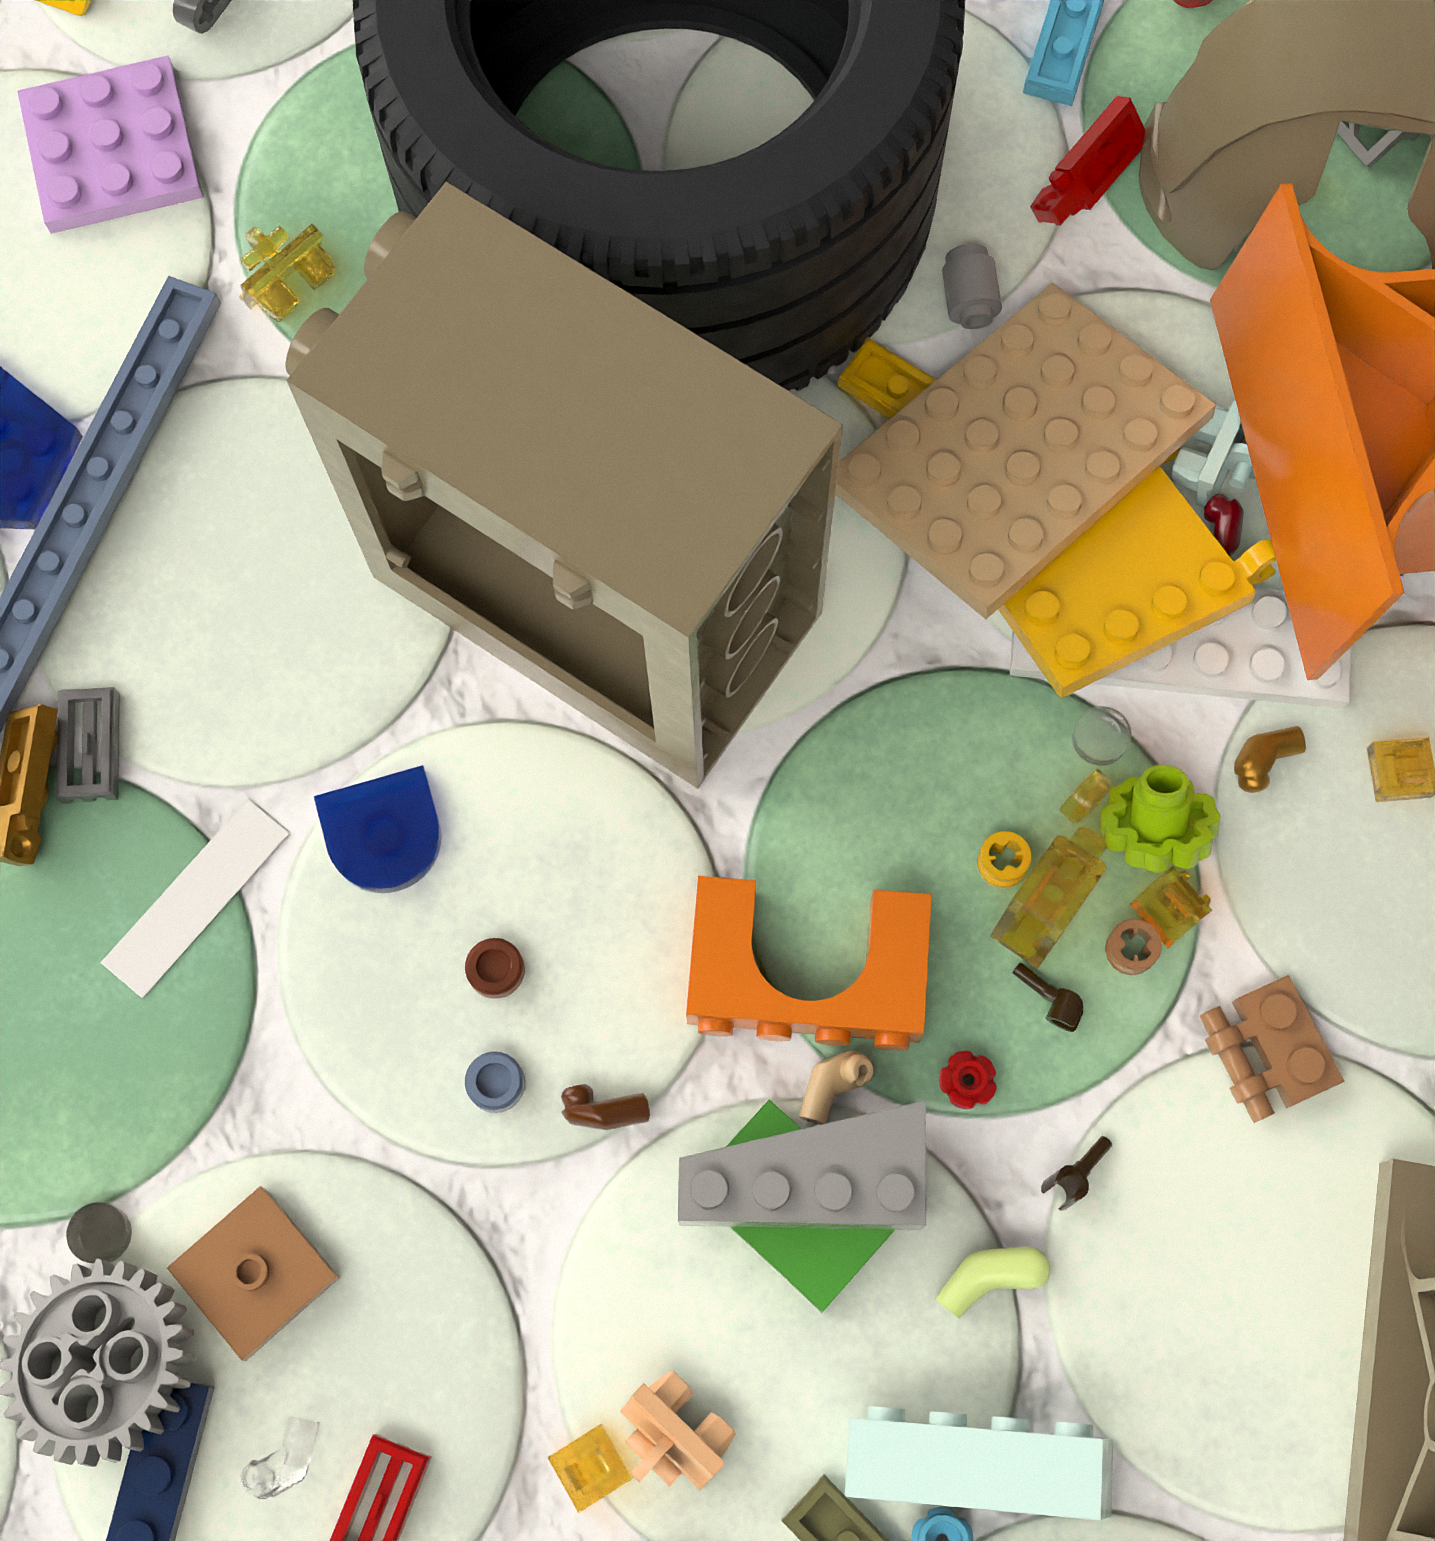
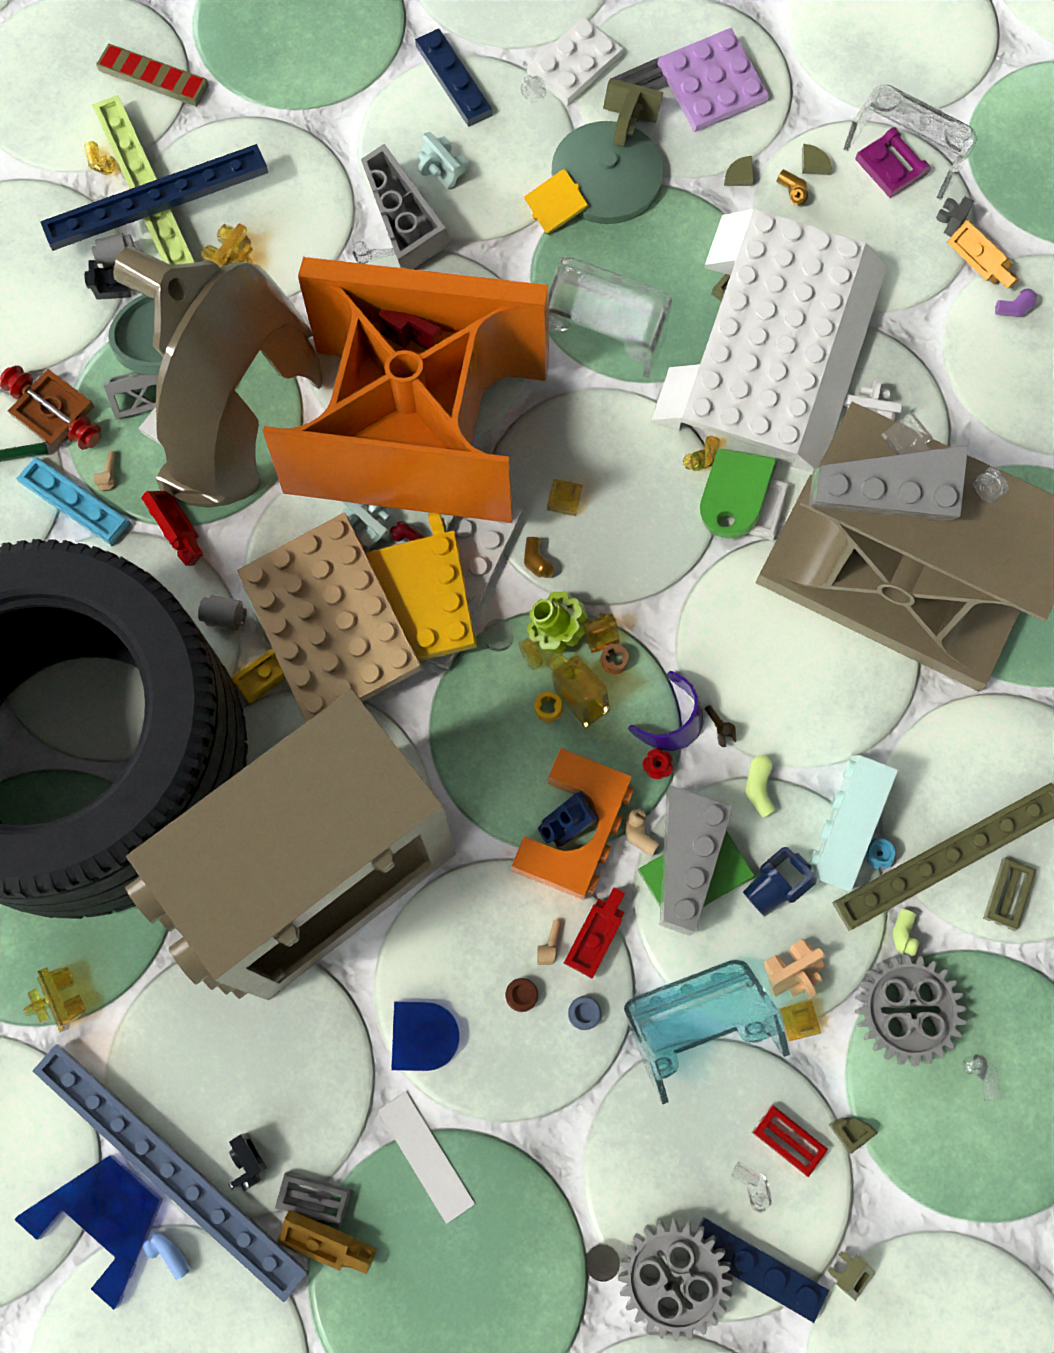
camera: 75 degrees left, 0 degrees up
medium nougat plate [167,1186,340,1361] -> none
reddish brown arm [561,1084,650,1130] -> none
dark brown hand [1012,963,1084,1032] -> none
medium nougat plate [1199,975,1345,1123] -> none
none -> tan hand [94,450,116,491]
none -> black bracket [228,1133,268,1191]
none -> tan hand [537,920,561,965]
none -> dark blue hips [538,791,599,848]
none -> red hinge [563,887,625,979]
none -> clear light blue windscreen [624,960,790,1104]
none -> dark purple piece [628,671,703,751]
none -> dark blue piece [743,847,817,917]

